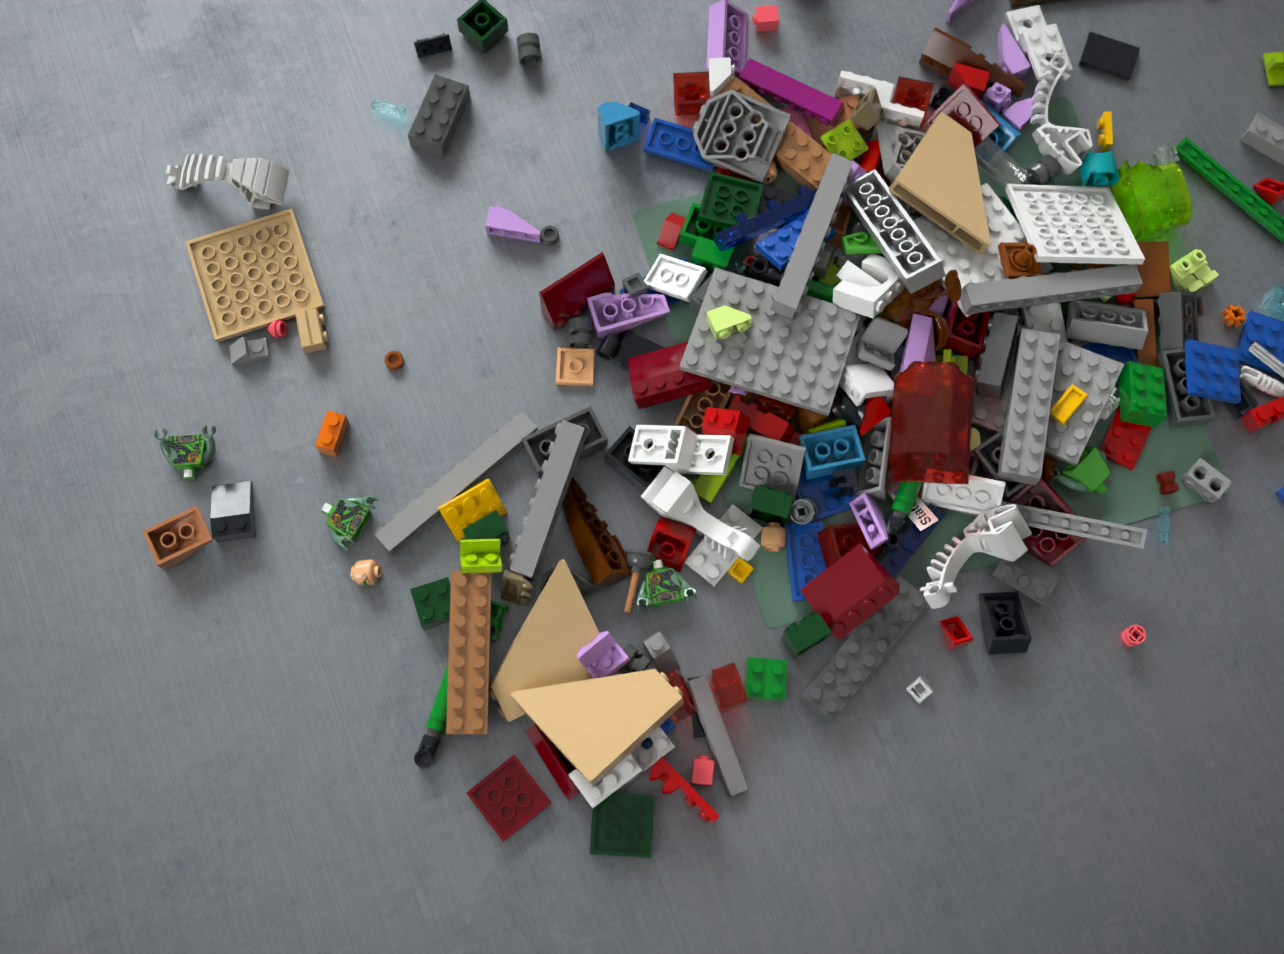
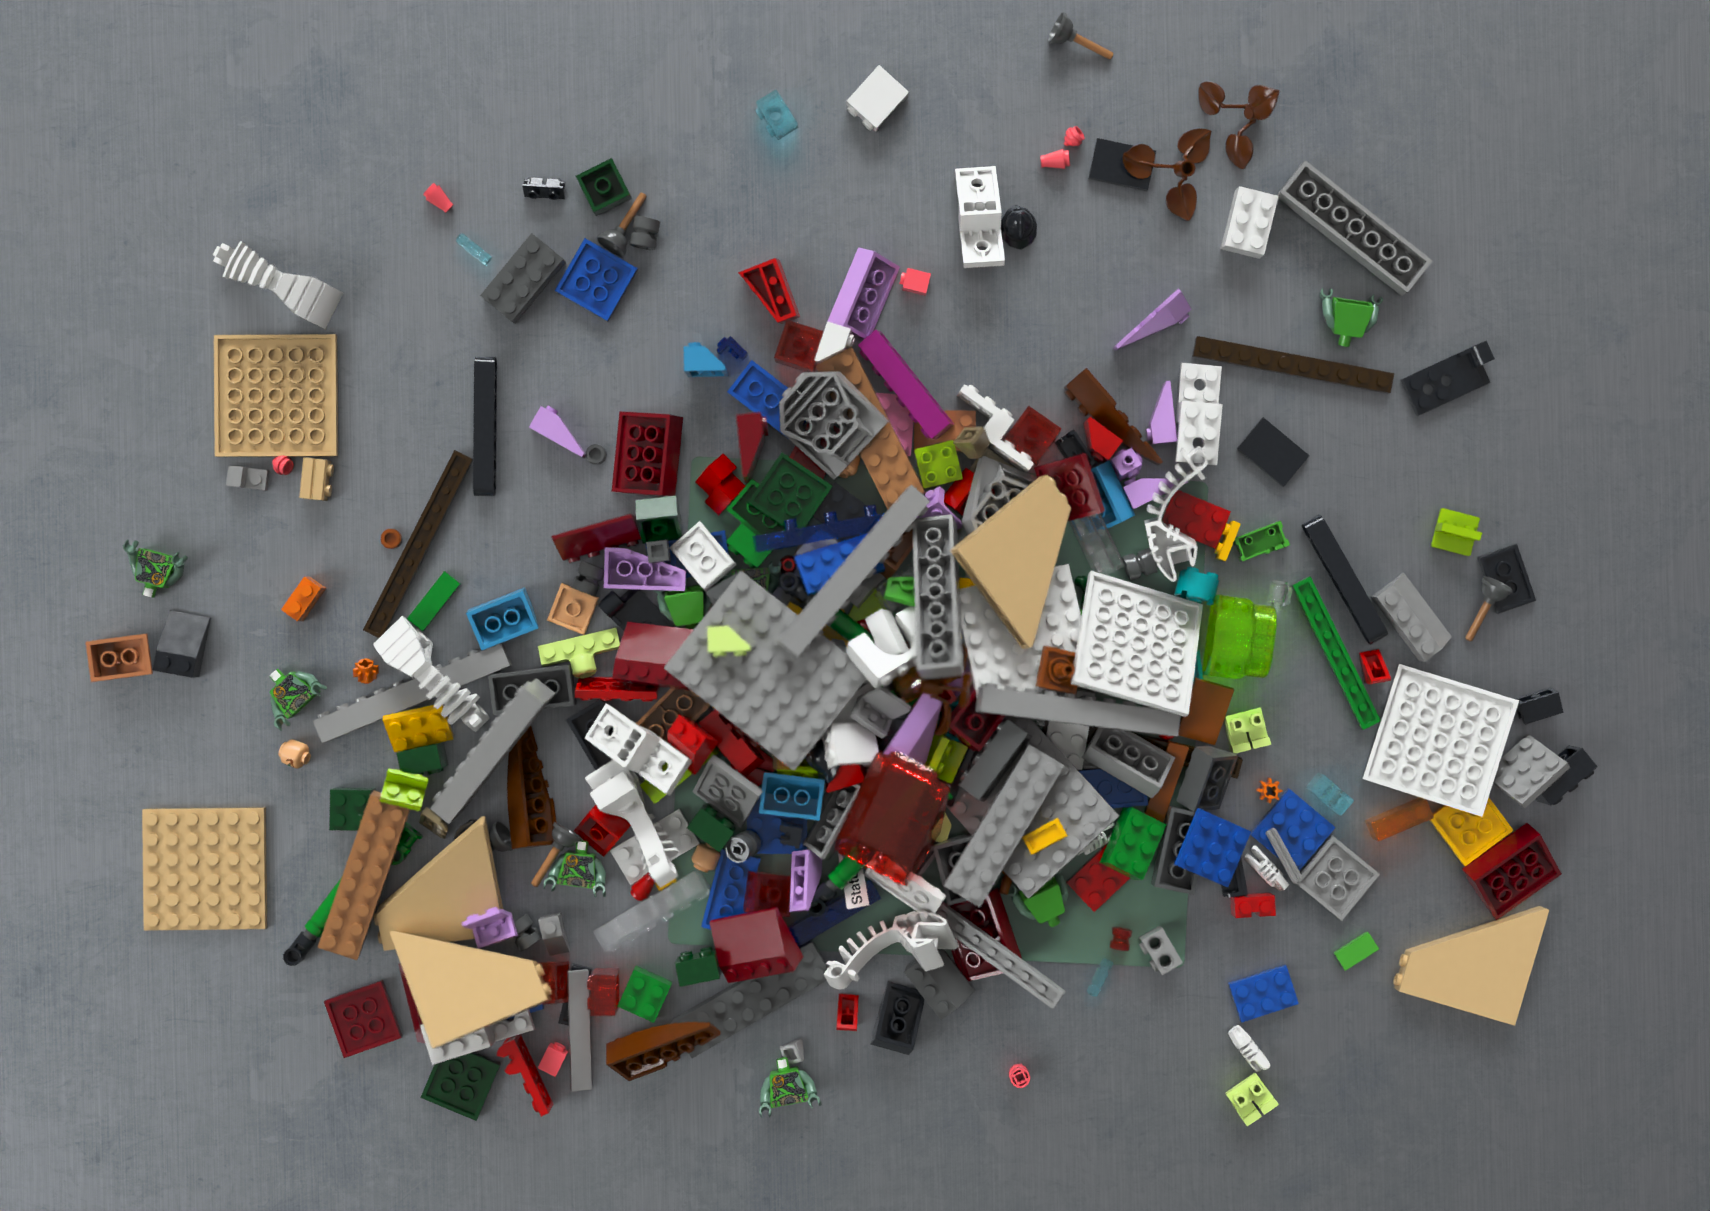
camera: 25 degrees right, 15 degrees up
none -> tan plate [142,807,267,931]
none -> orange gear [353,659,379,684]
none -> dark brown plate [363,450,473,638]
none -> white piece [373,616,490,732]
none -> green tile [407,571,461,631]
none -> coral cone [423,183,454,213]
none -> dark azure slope [466,587,539,650]
none -> black beam [473,357,497,496]
none -> yellowish green plate [538,628,620,678]
none -> blue plate [555,238,638,321]
none -> red plate [575,677,660,702]
none -> clear brick [593,869,711,952]
none -> dark grey piece [597,193,647,256]
none -> reddish brown wedge [606,1022,721,1081]
none -> dark red slope [611,411,683,497]
none -> red cone [630,872,656,901]
none -> dark green brick [636,496,683,544]
none -> bright green torso [653,585,713,629]
none -> red slope [695,454,738,496]
none -> dark red slope [736,412,769,484]
none -> red wedge [738,258,800,324]
none -> torso [759,1057,822,1118]
none -> red plate [1162,490,1231,549]
none -> bright green piece [1233,521,1290,561]
none -> black beam [1302,514,1388,645]

